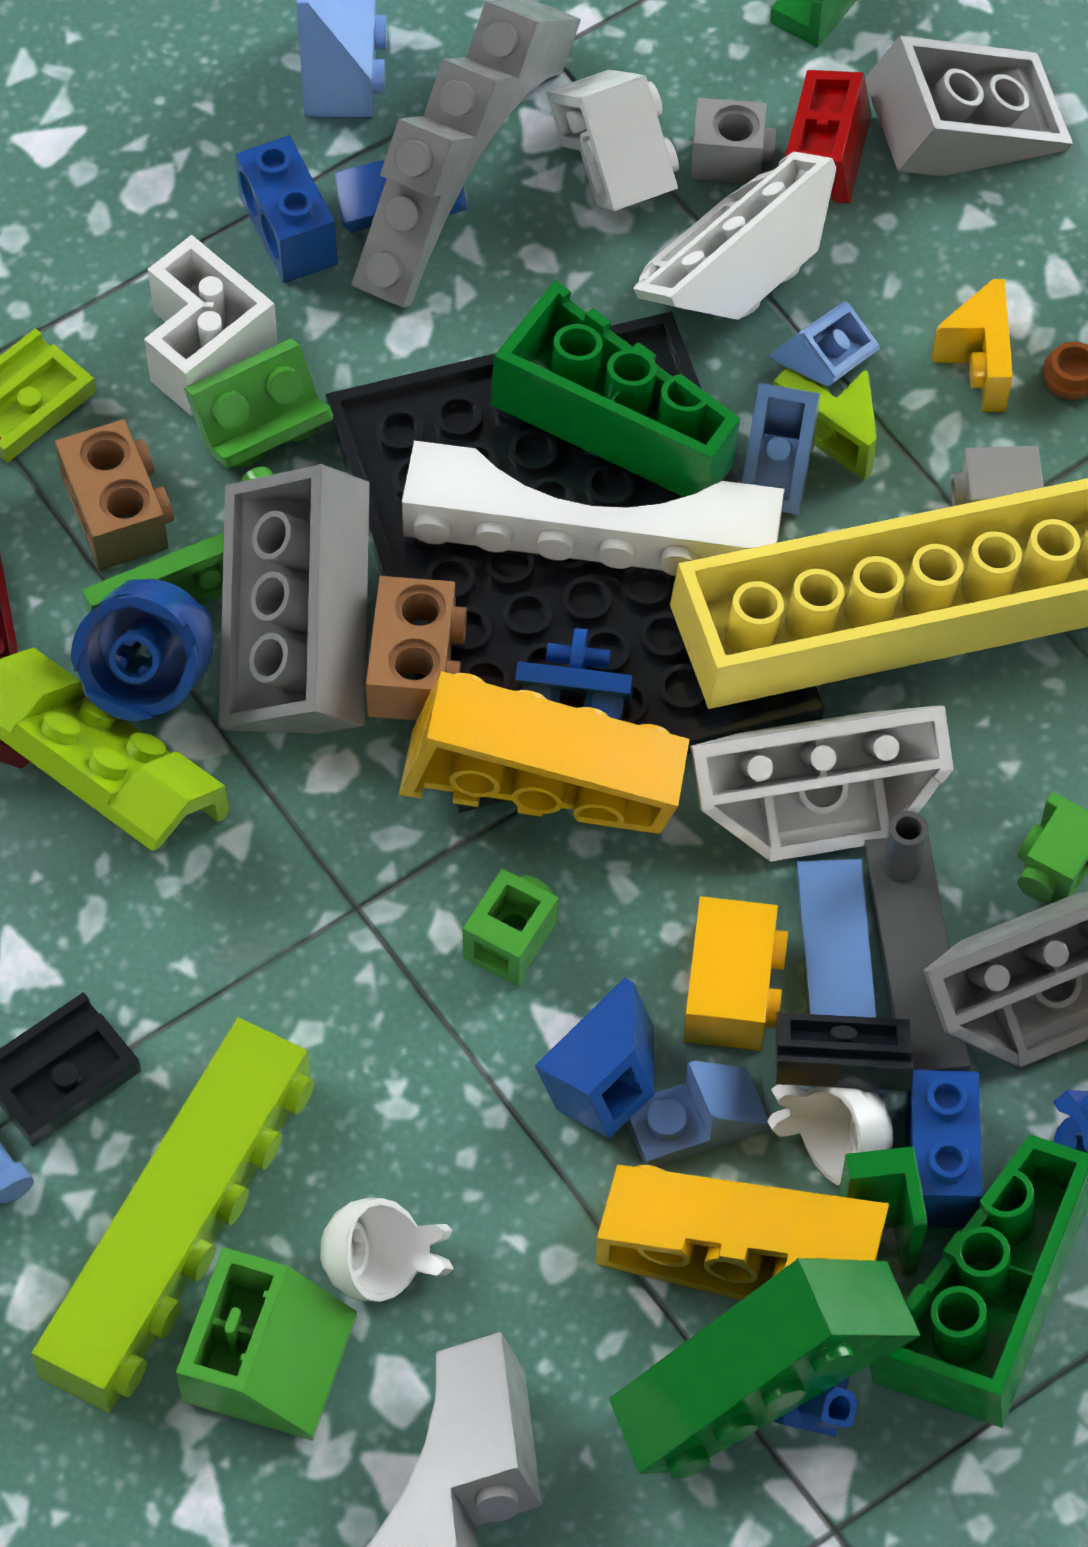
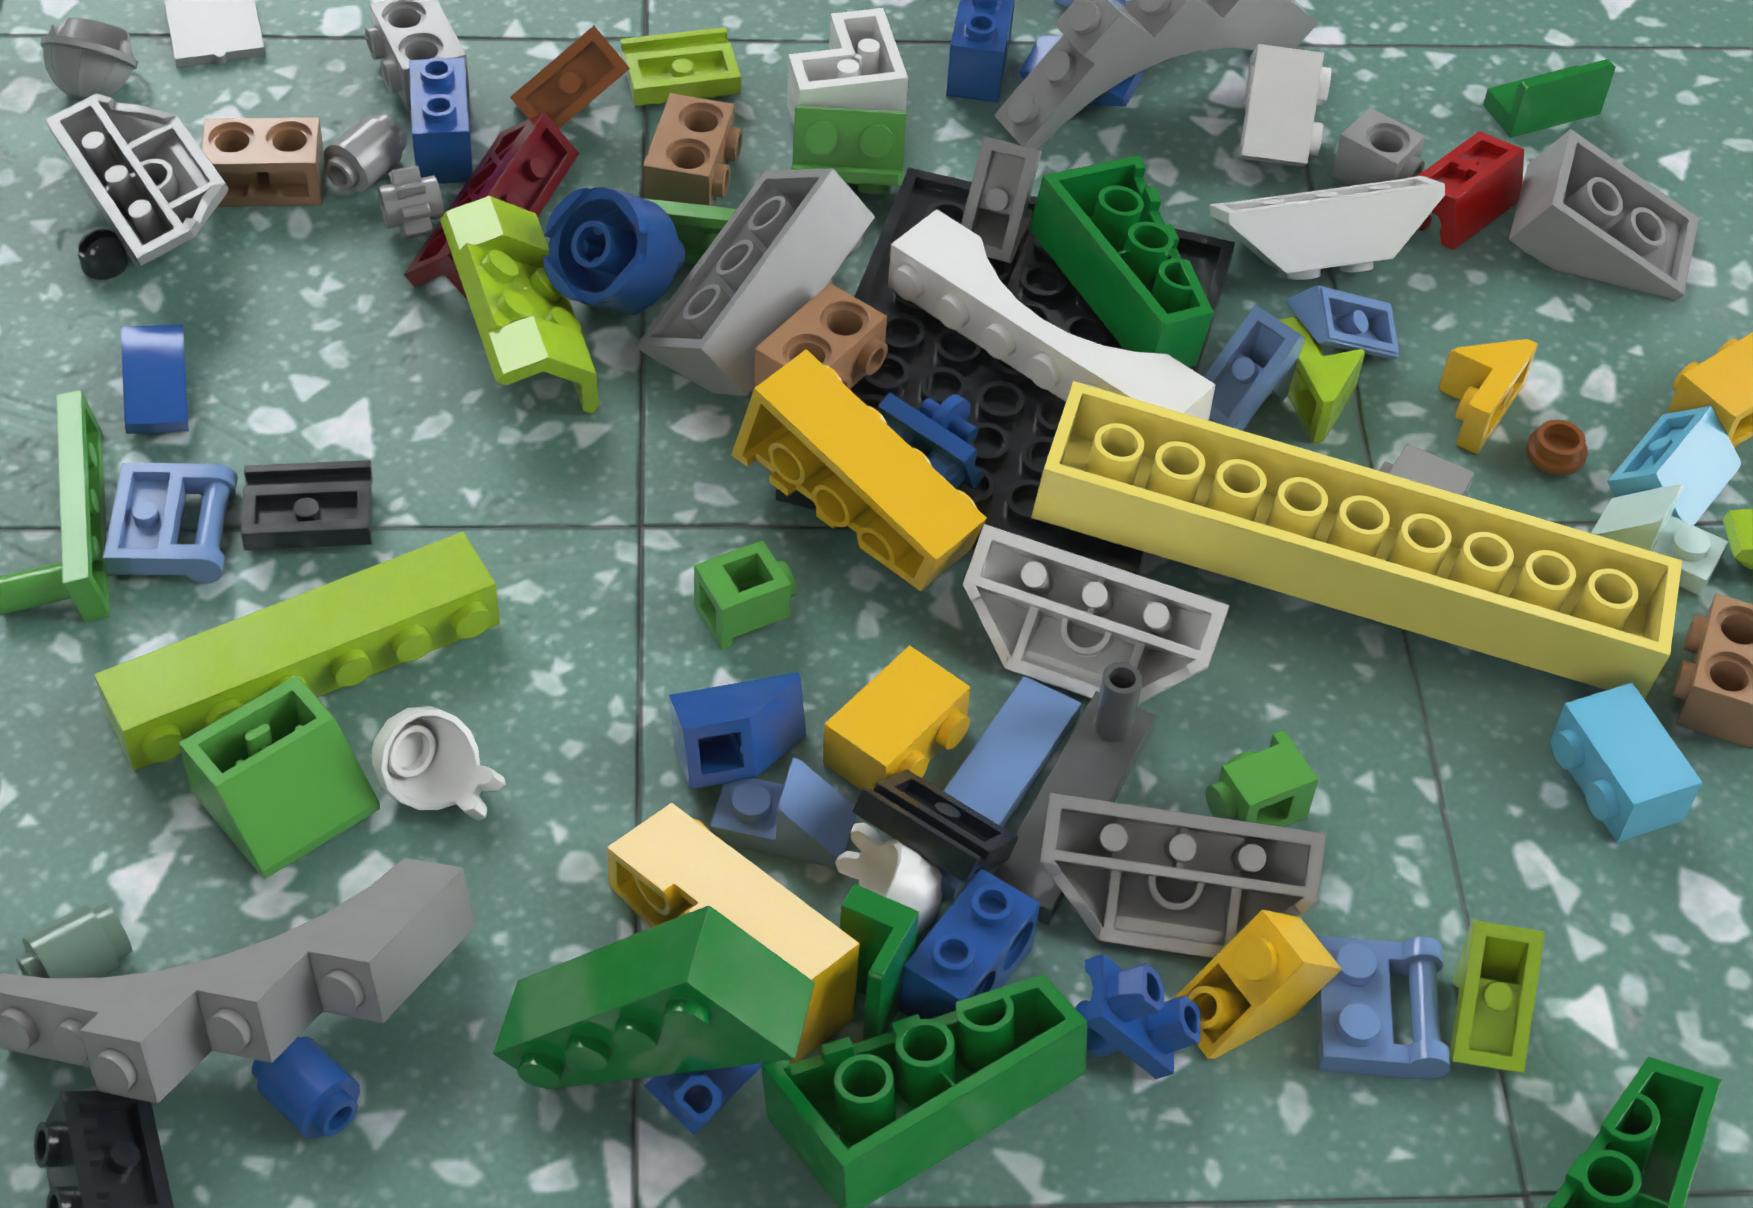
camera: 30 degrees right, 10 degrees down
none -> light grey slope [961,136,1042,263]

